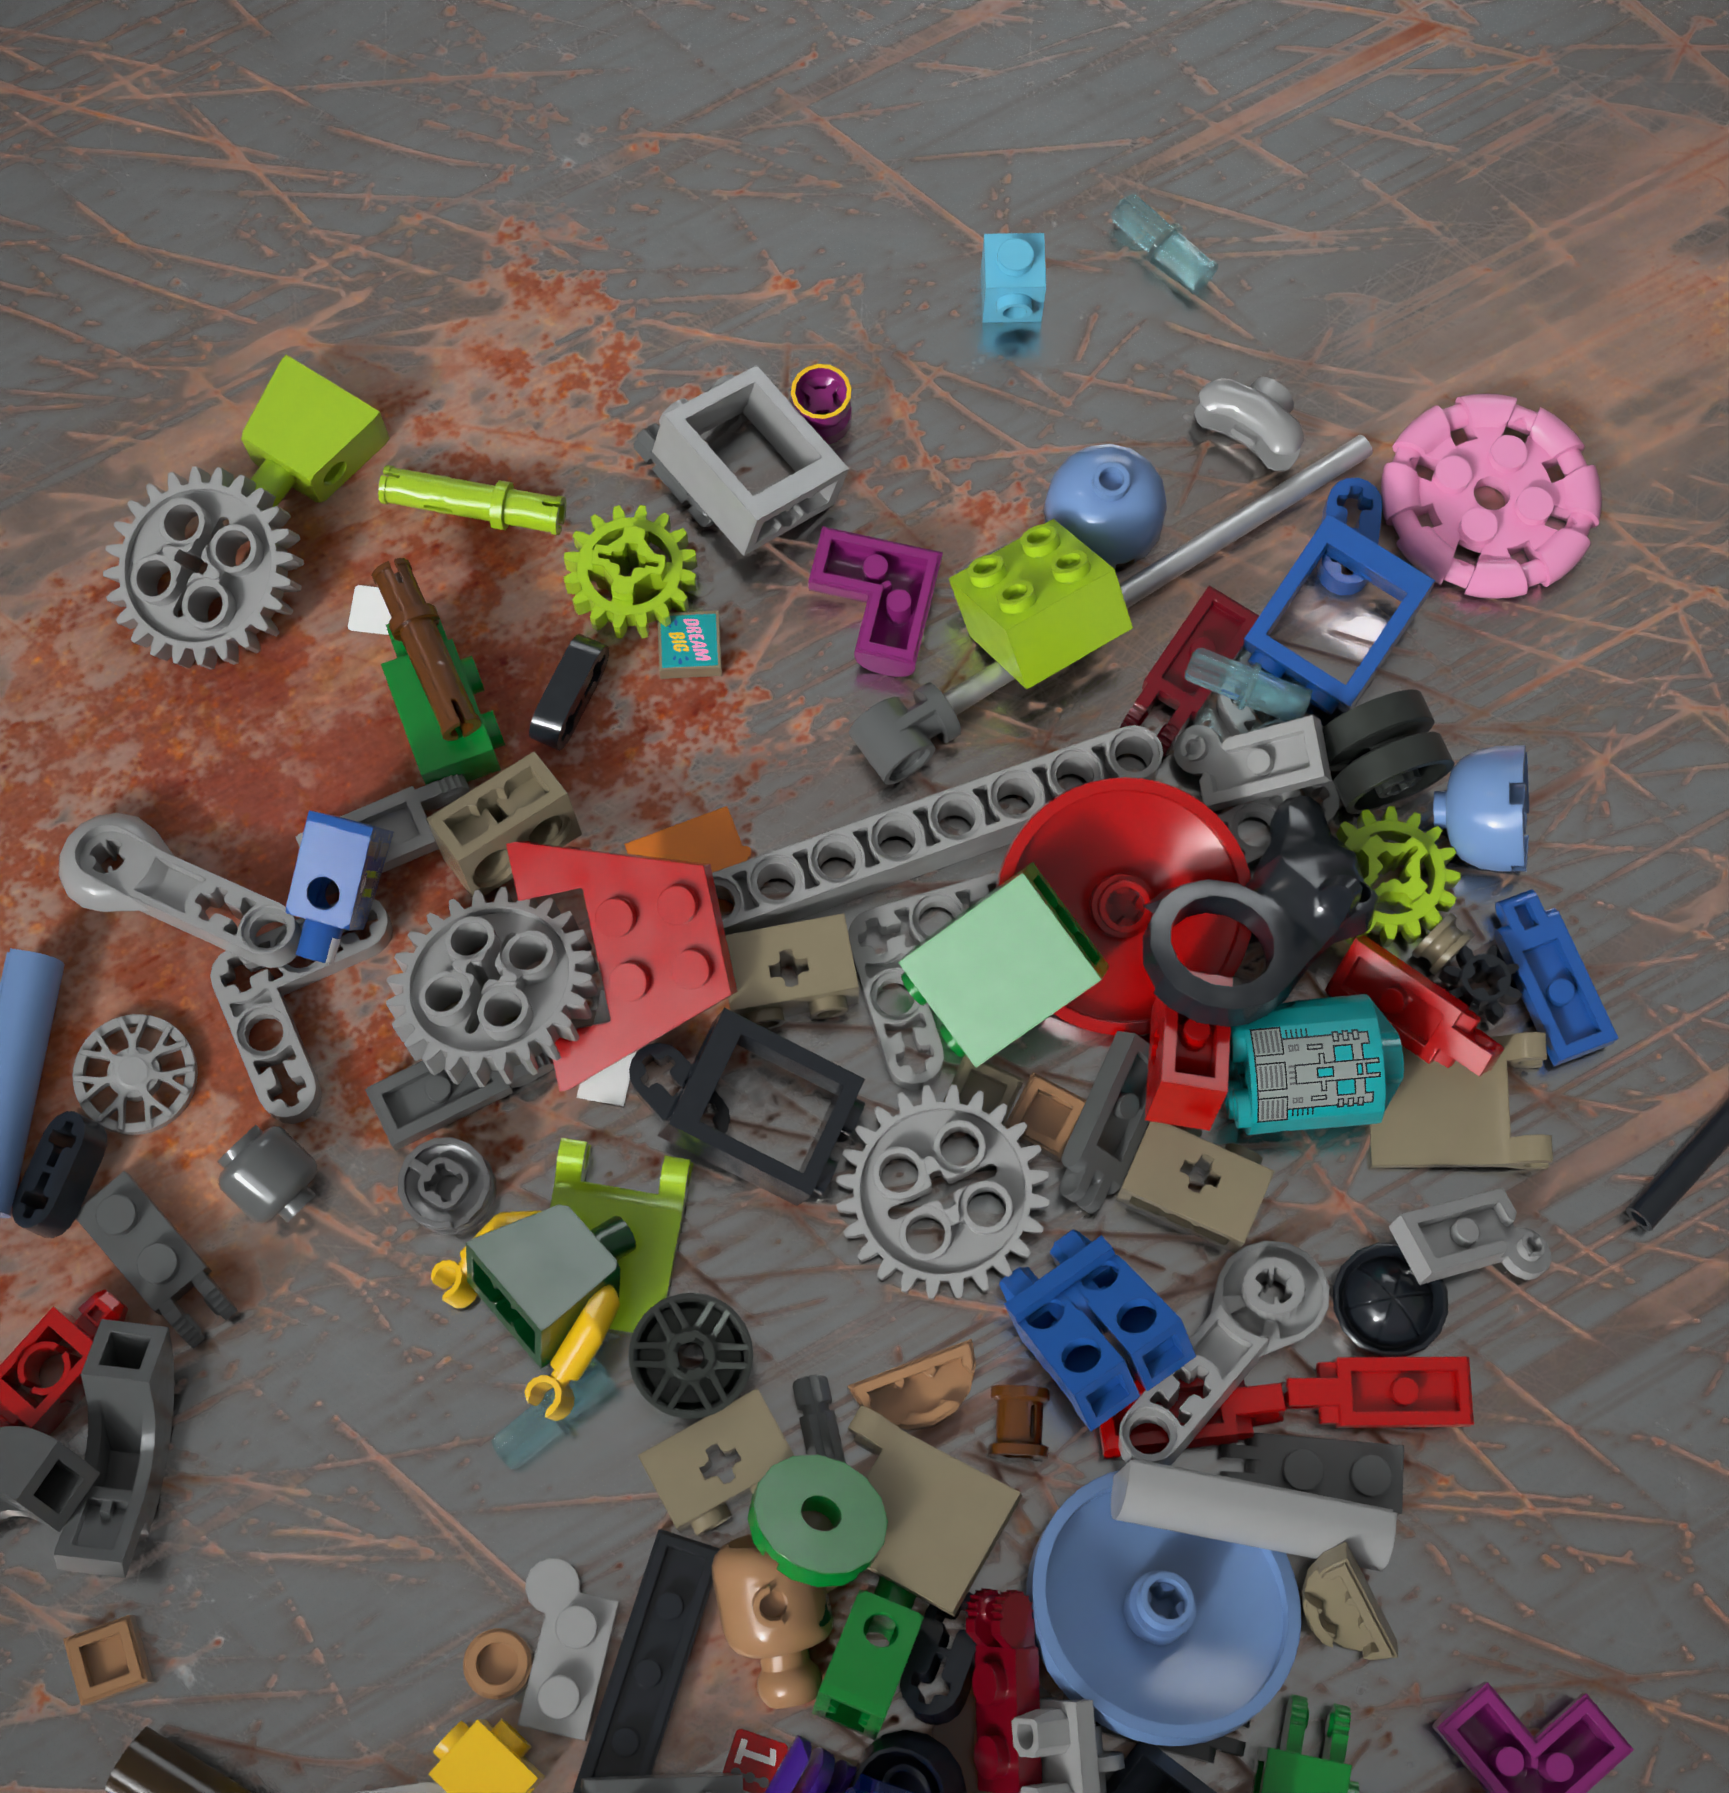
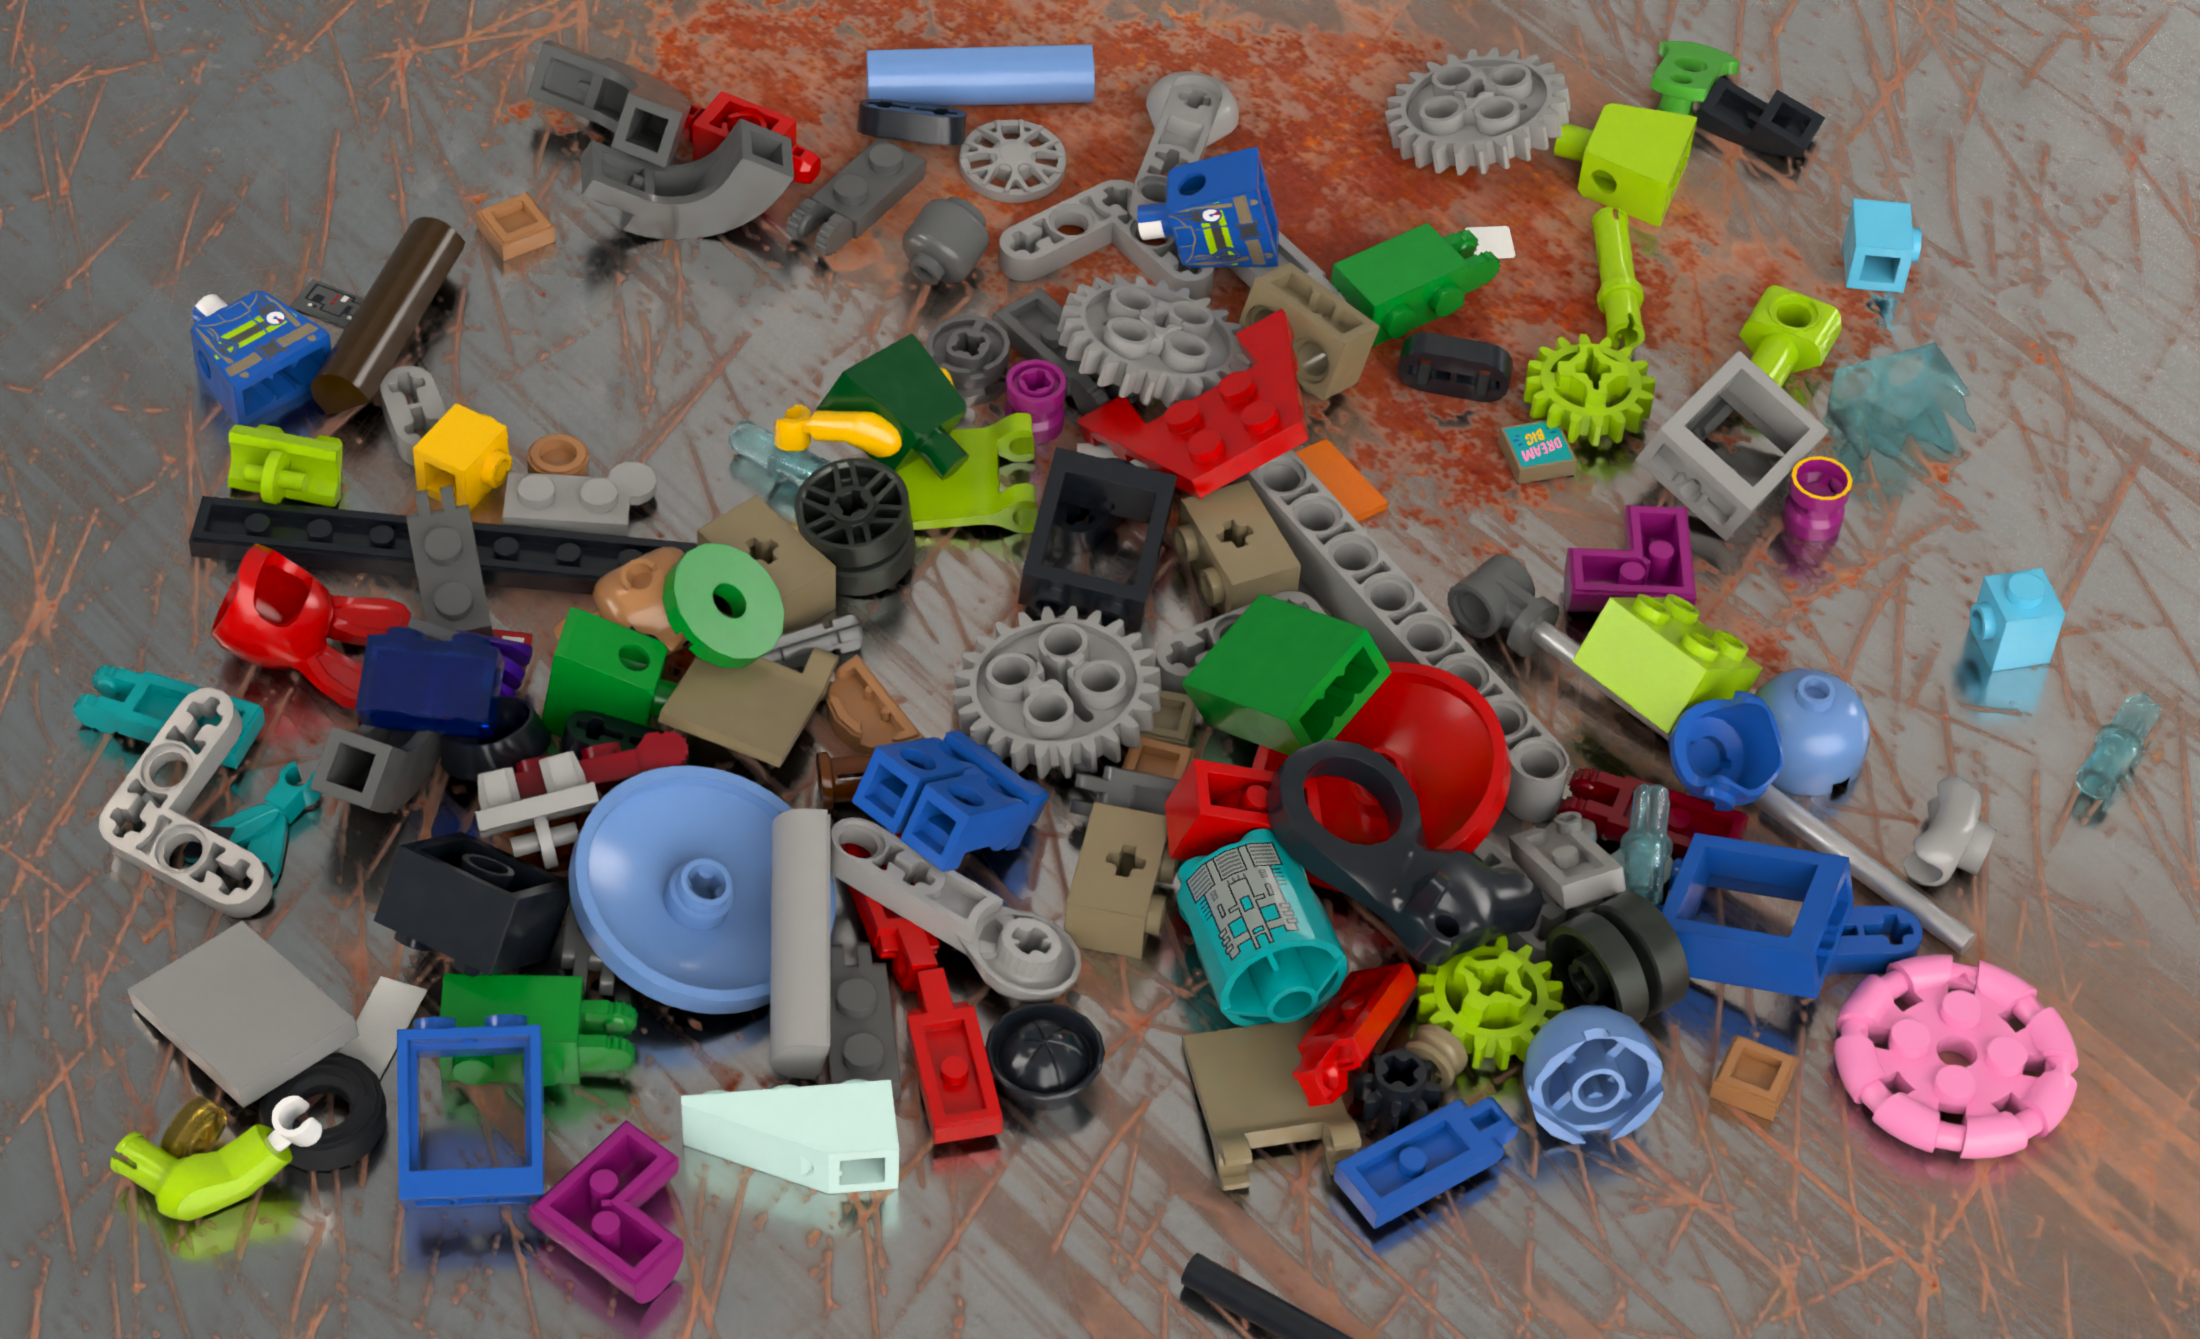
camera: 75 degrees right, 25 degrees down
reddish brown pin [371,558,482,741] -> none
dark tan tile [1302,1542,1398,1660] -> none
light grey hinge [1389,1187,1551,1285] -> none
none -> light aqua slope [681,1079,899,1194]
none -> magenta wheel [1004,359,1067,445]
none -> bright green piece [1650,41,1740,115]
none -> blue cap [1668,691,1784,812]
none -> black slope [1695,76,1825,158]
none -> medium nougat tile [1709,1034,1799,1122]
none -> lime piece [1739,285,1842,388]
none -> clear light blue piece [1827,342,1976,461]
none -> medium azure brick [1843,198,1922,293]

